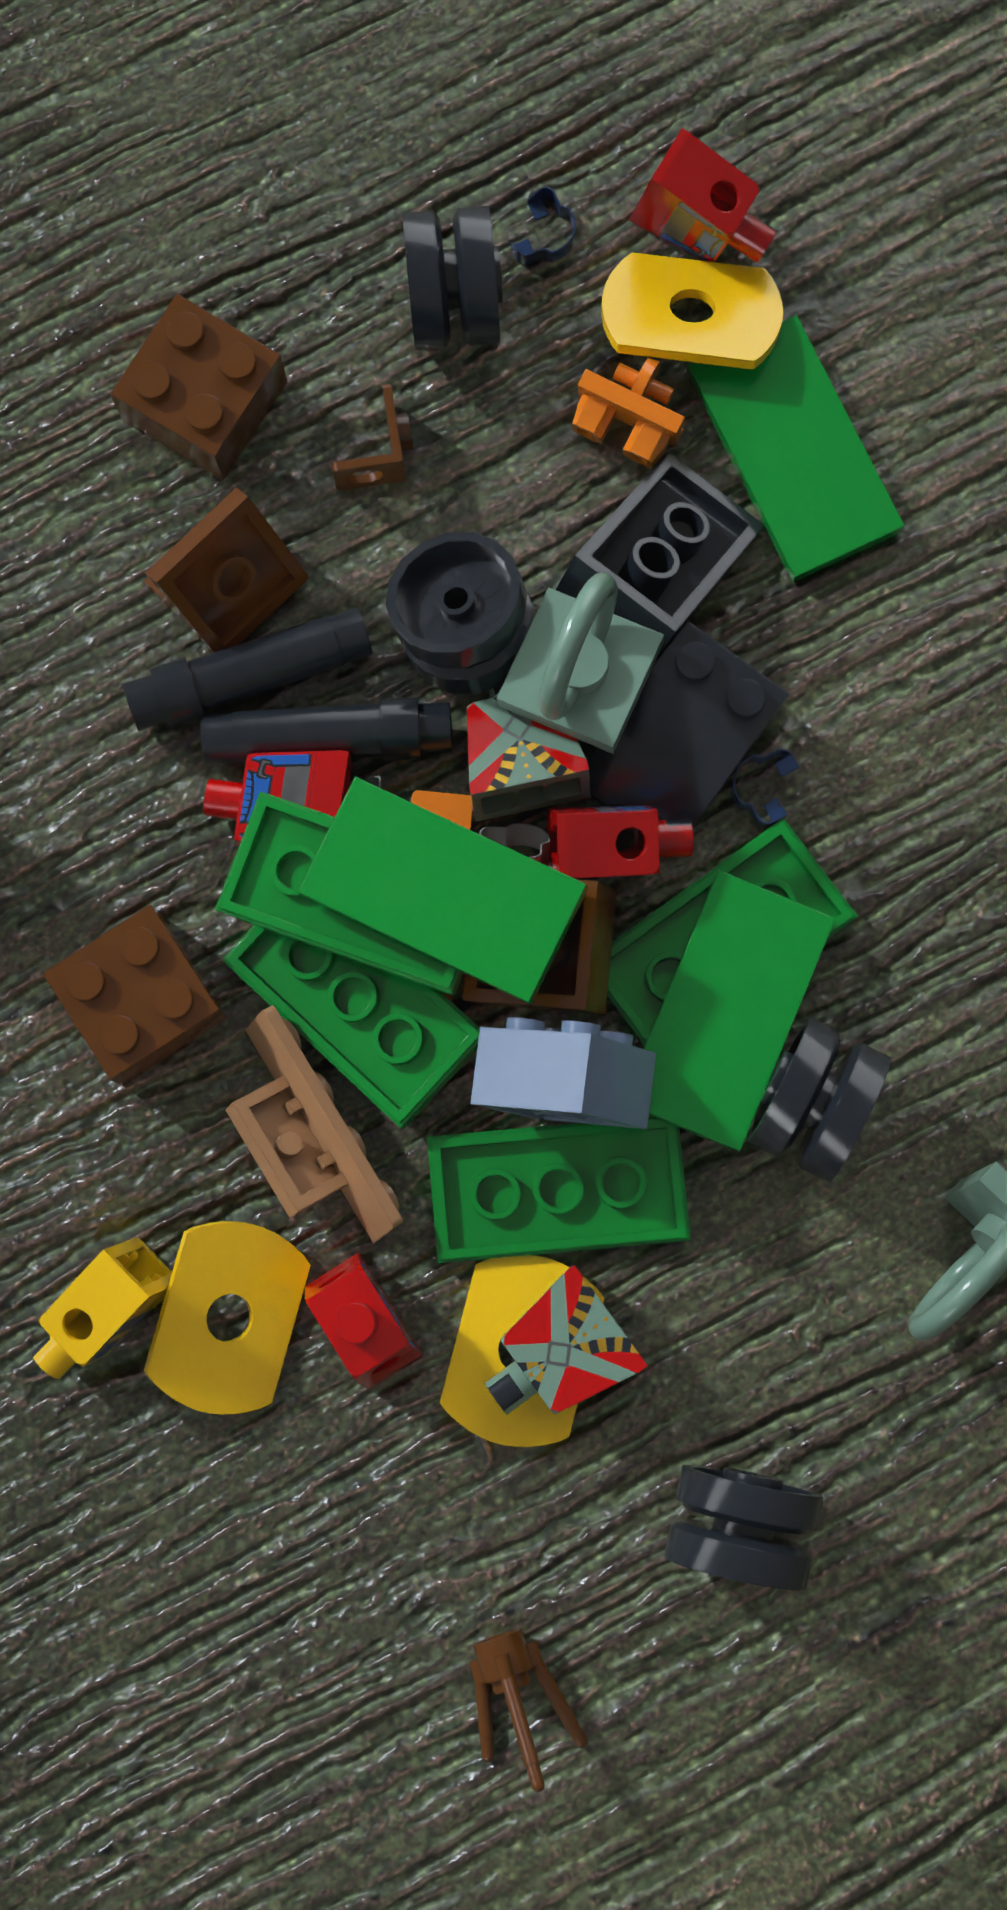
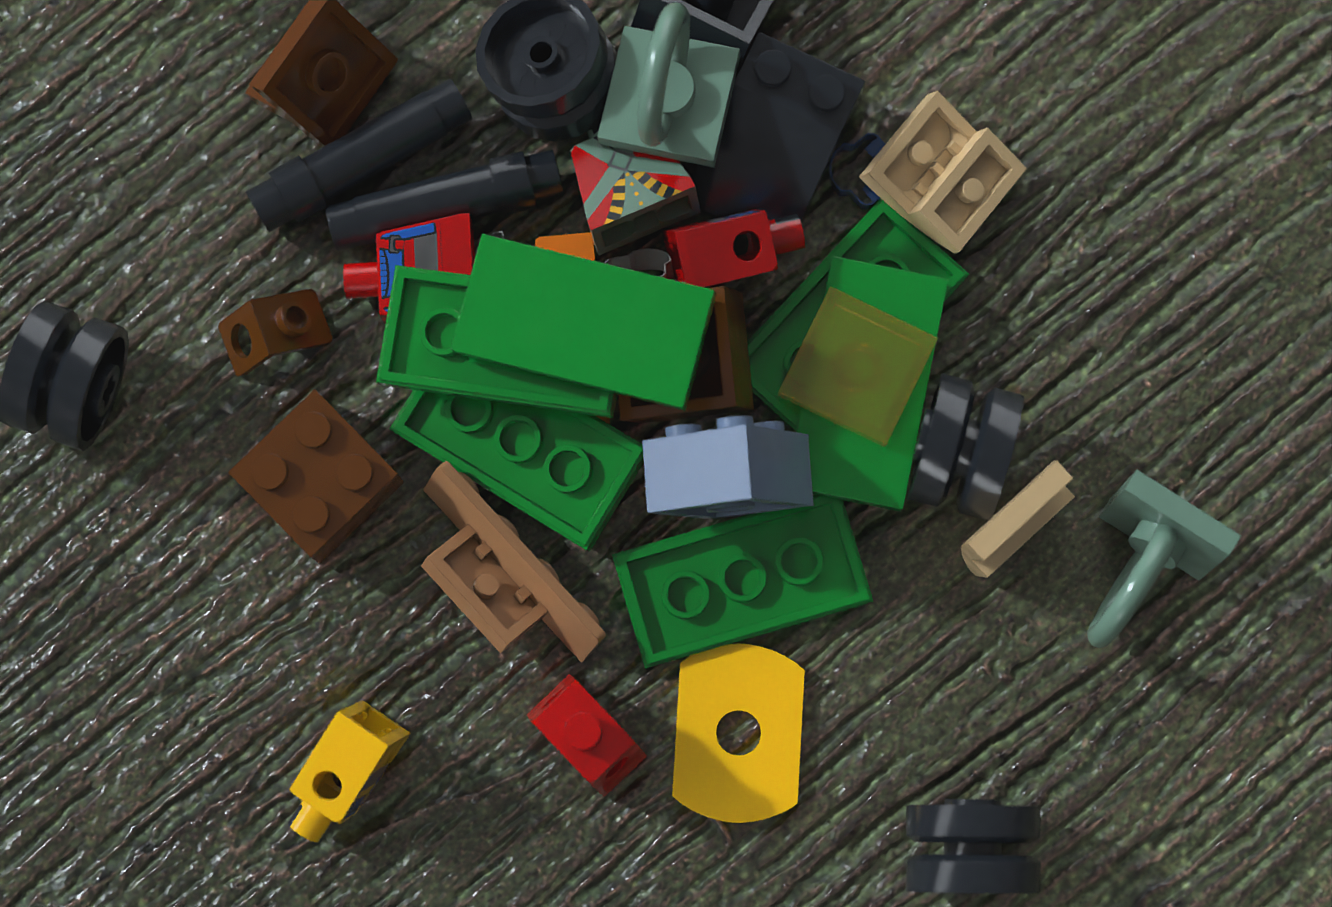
camera: 10 degrees left, 0 degrees up
yellow piece [144,1221,311,1415] -> none
torso [484,1265,648,1415] -> none
none -> reddish brown bracket [219,289,332,377]
none -> clear yellow tile [778,286,938,447]
none -> tan slope [859,91,1027,253]
none -> tan slope [961,460,1075,578]

